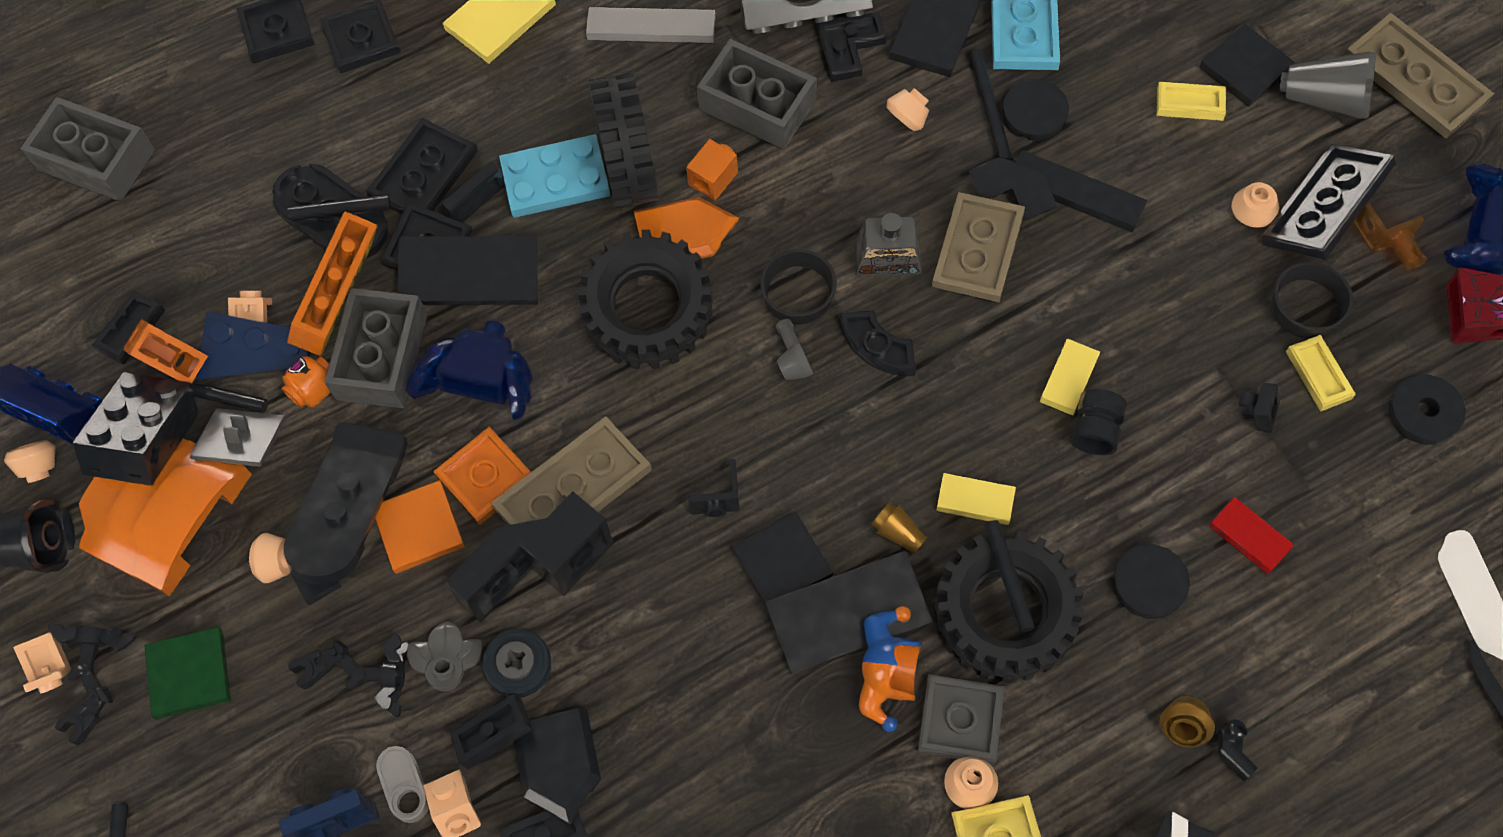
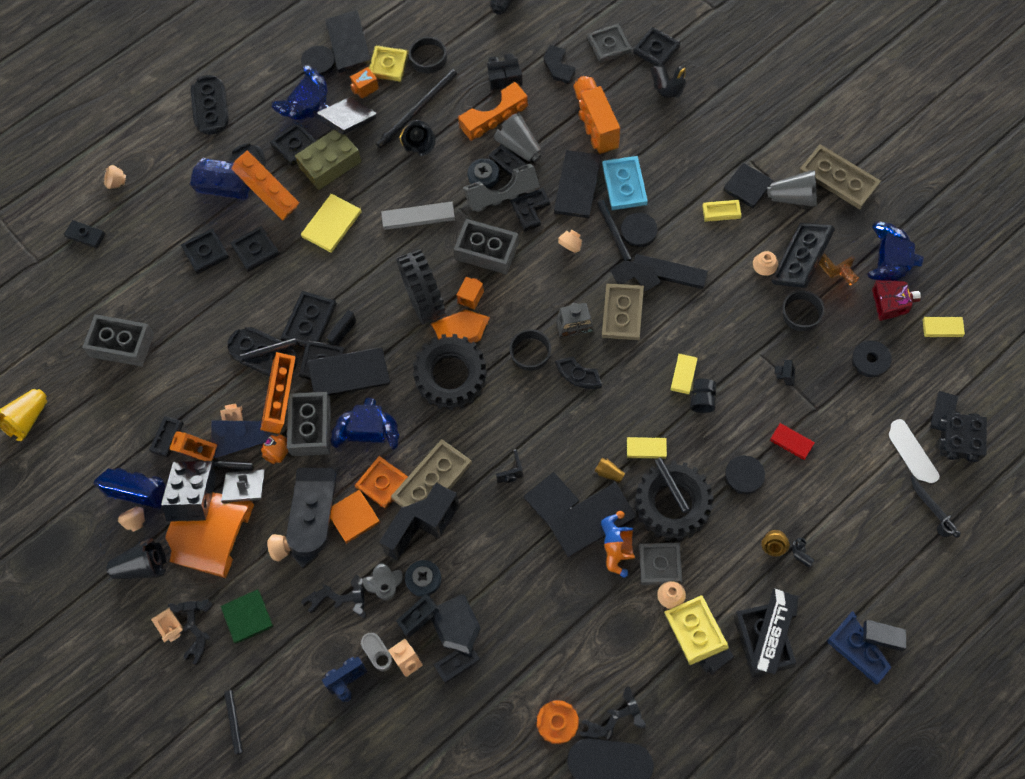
camera: 10 degrees left, 0 degrees up
medium azure plate [499,134,611,218] -> none
dark grey bar [776,319,814,380] -> none
light yellow tile [1286,335,1356,412] -> none

